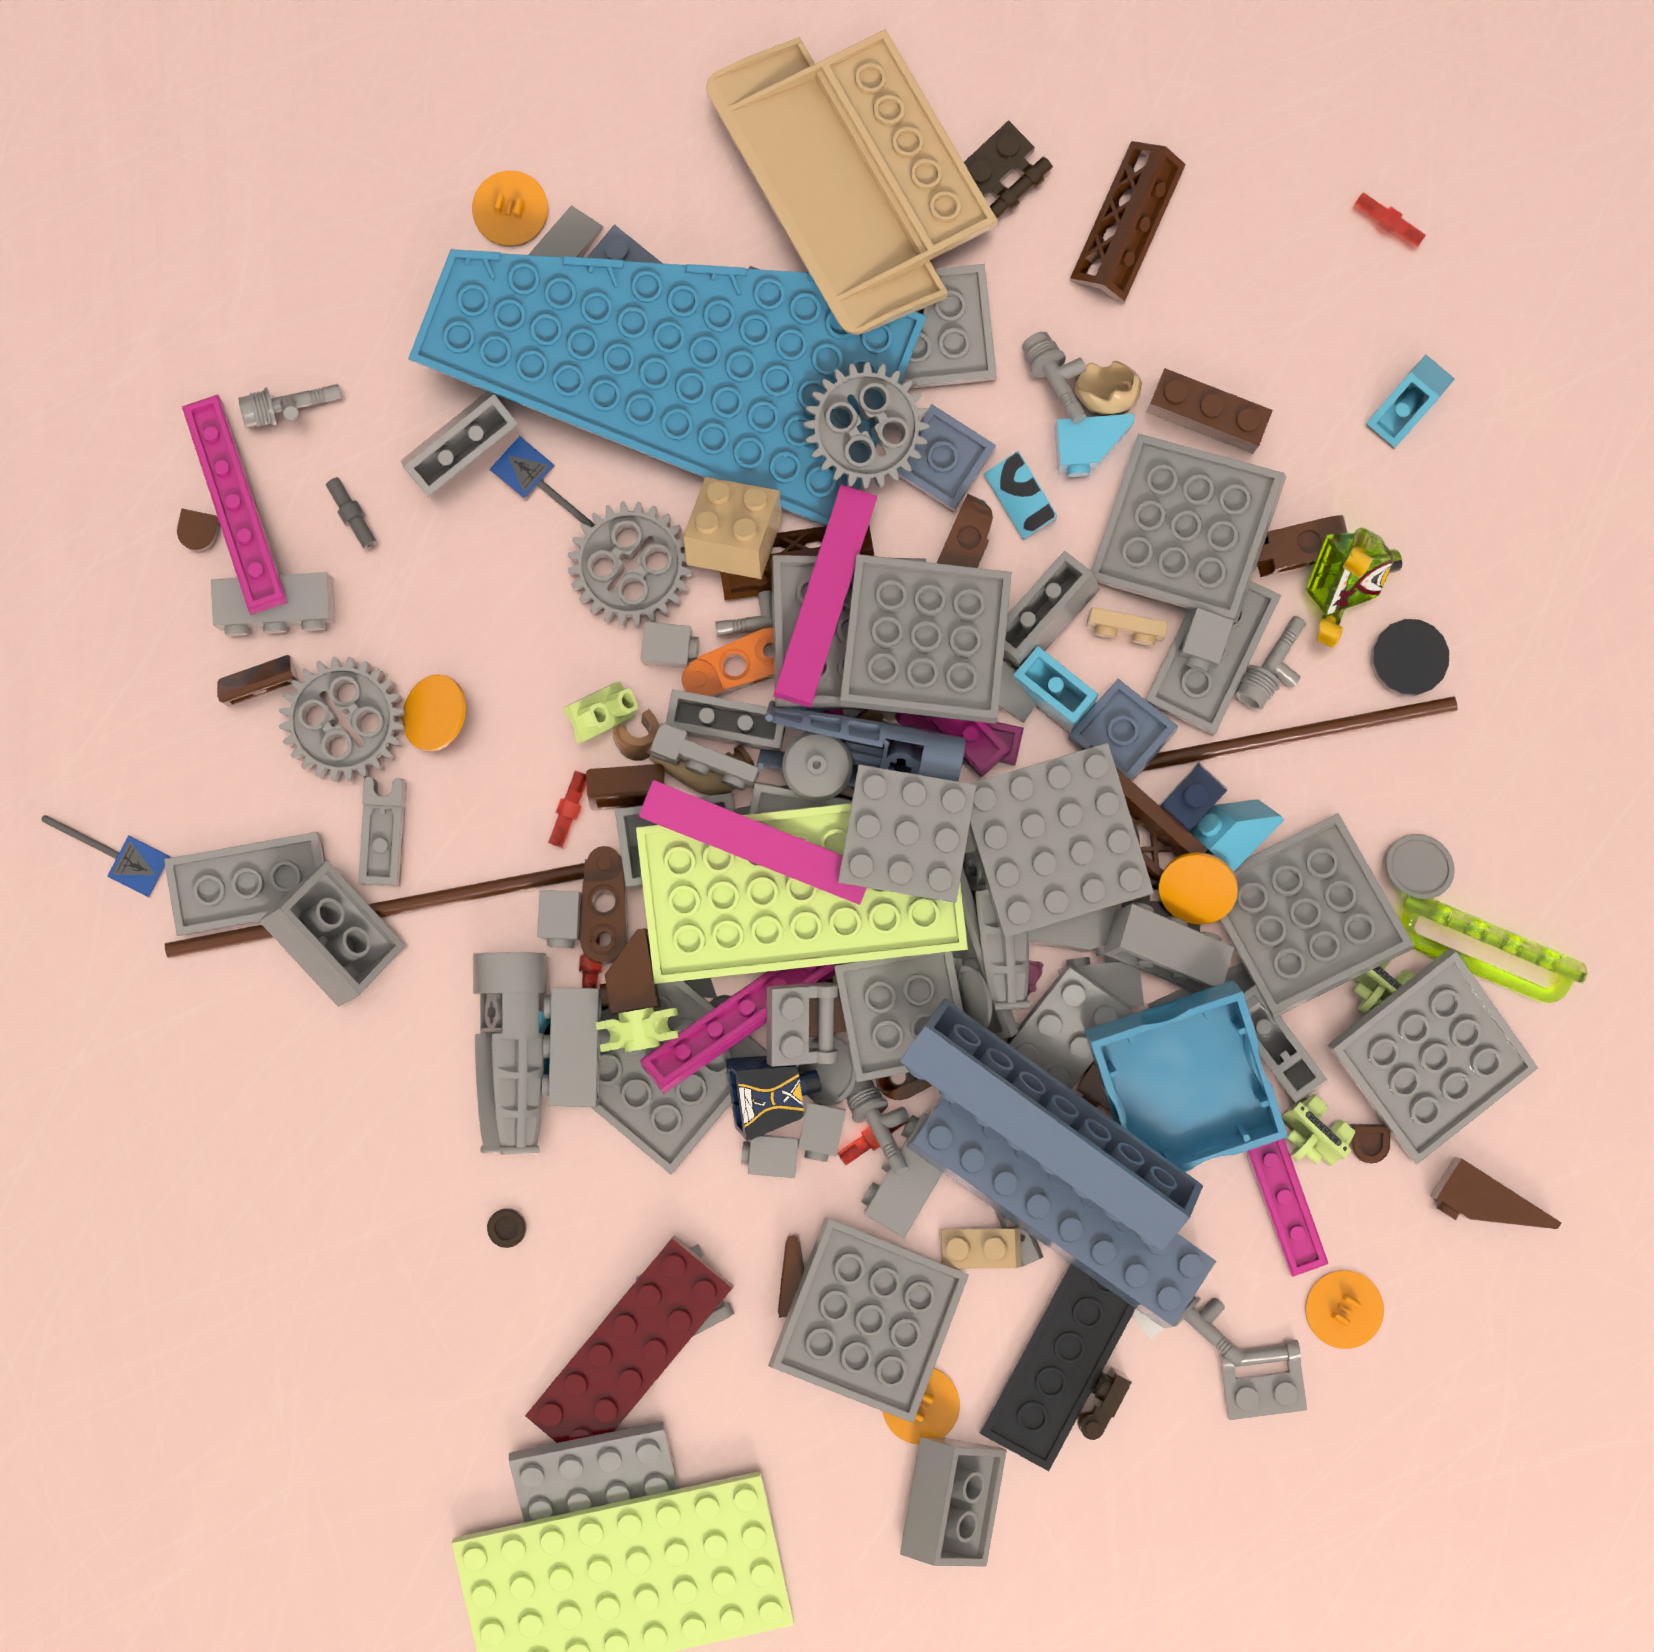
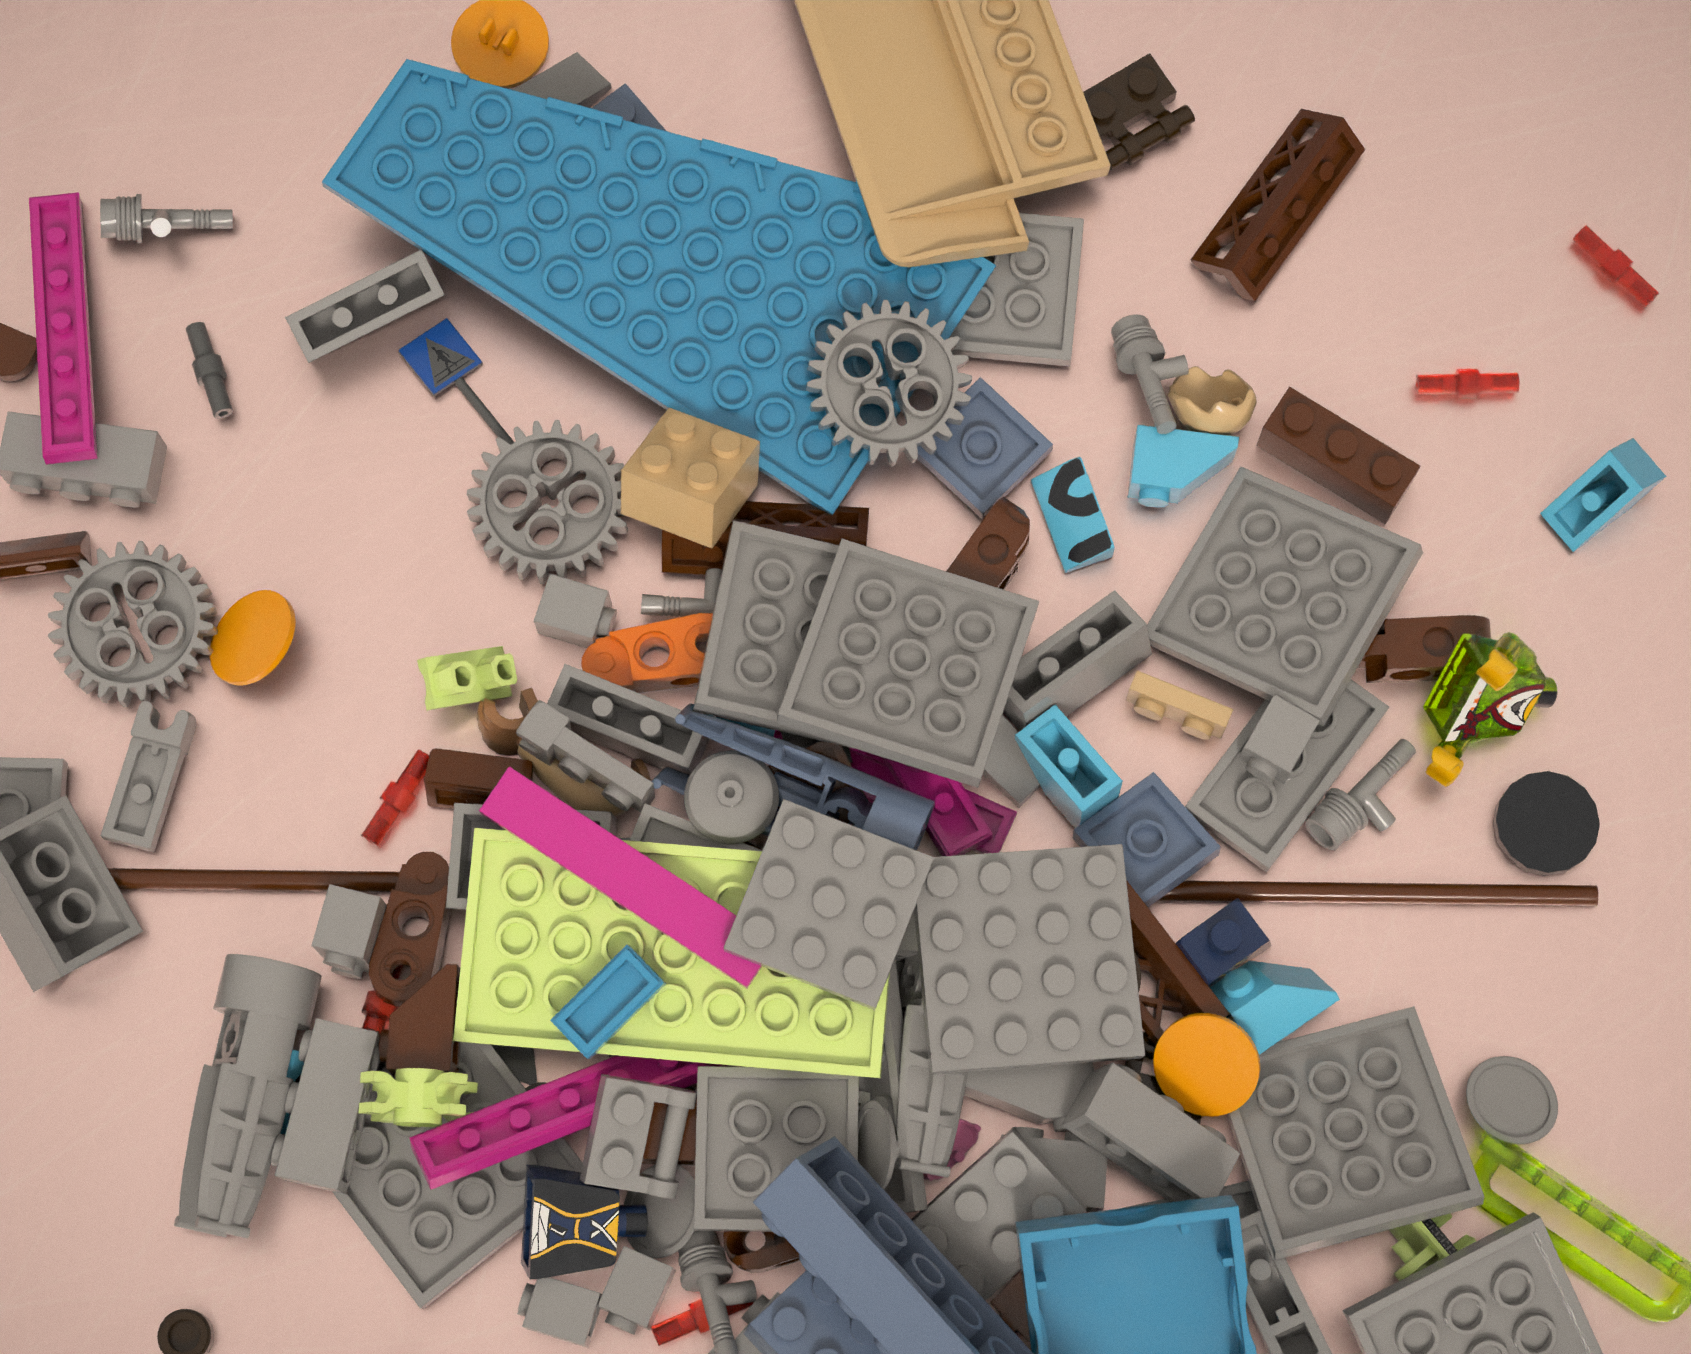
camera: 10 degrees right, 10 degrees down
dark pink tile [773,485,877,708] -> none
none -> dark azure tile [550,944,667,1059]
none -> clear red bar [1415,368,1520,399]

